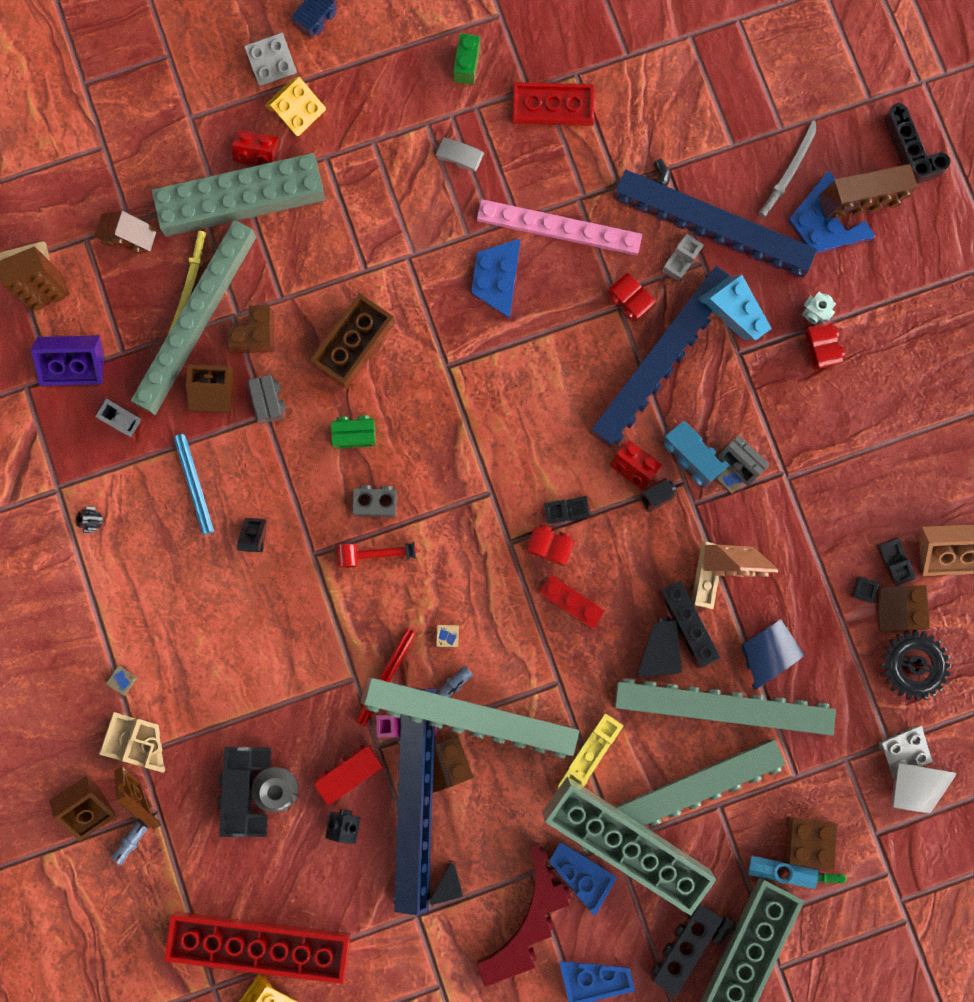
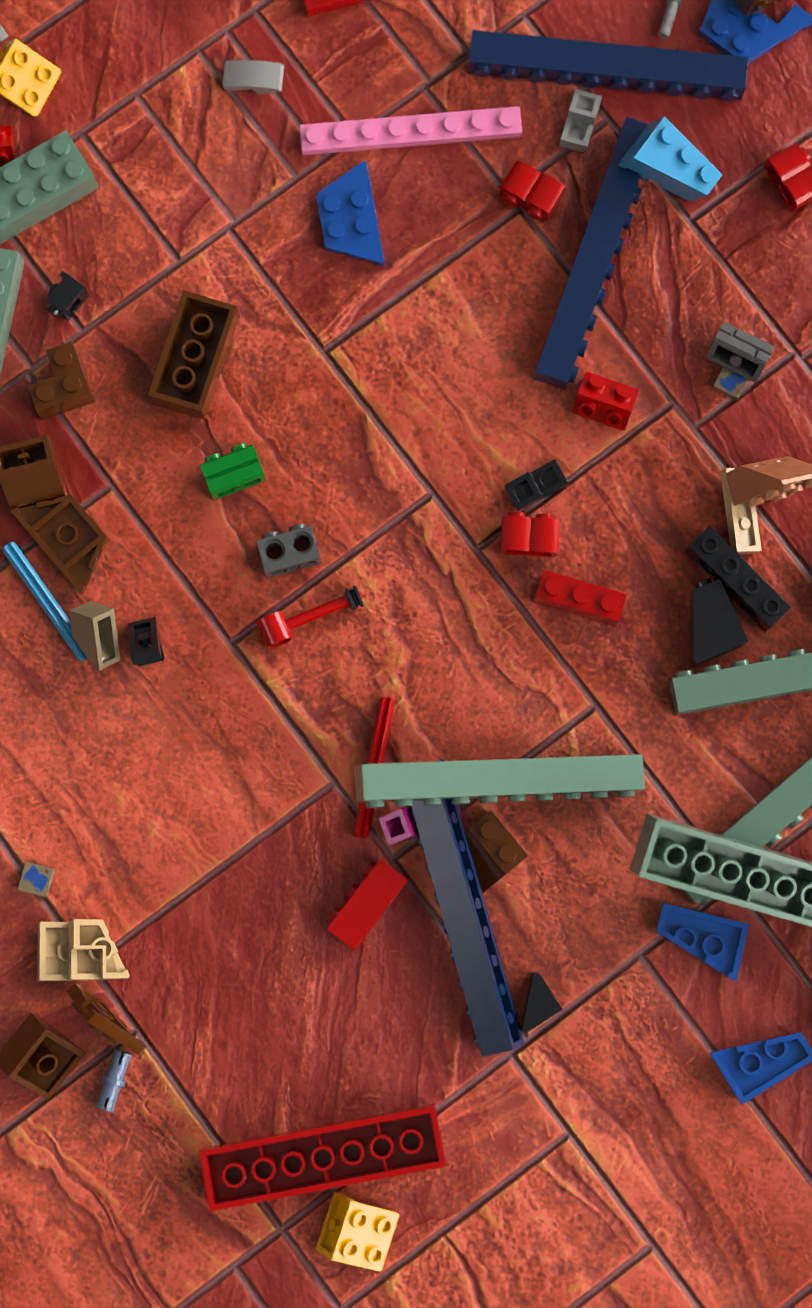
camera: 15 degrees left, 0 degrees up
black bracket [217,746,272,837] -> none
dark grey brick [247,375,286,424] -> none
dark grey piece [251,767,299,813] -> none
black brick [325,809,361,844] -> none
sand blue pin [436,665,474,697] -> none
tan tile [437,625,459,647] -> none
dark red arch [477,842,572,987] -> none
light yellow slope [557,713,623,788] -> none
black brick [639,478,677,512] -> none
black arm [653,158,671,186] -> none
dark azure wedge [662,421,729,488] -> none
light aqua brick [802,292,836,325] -> none
none -> reddish brown wing [11,494,108,595]
none -> black brick [45,271,89,321]
none -> dark tan slope [69,601,120,671]

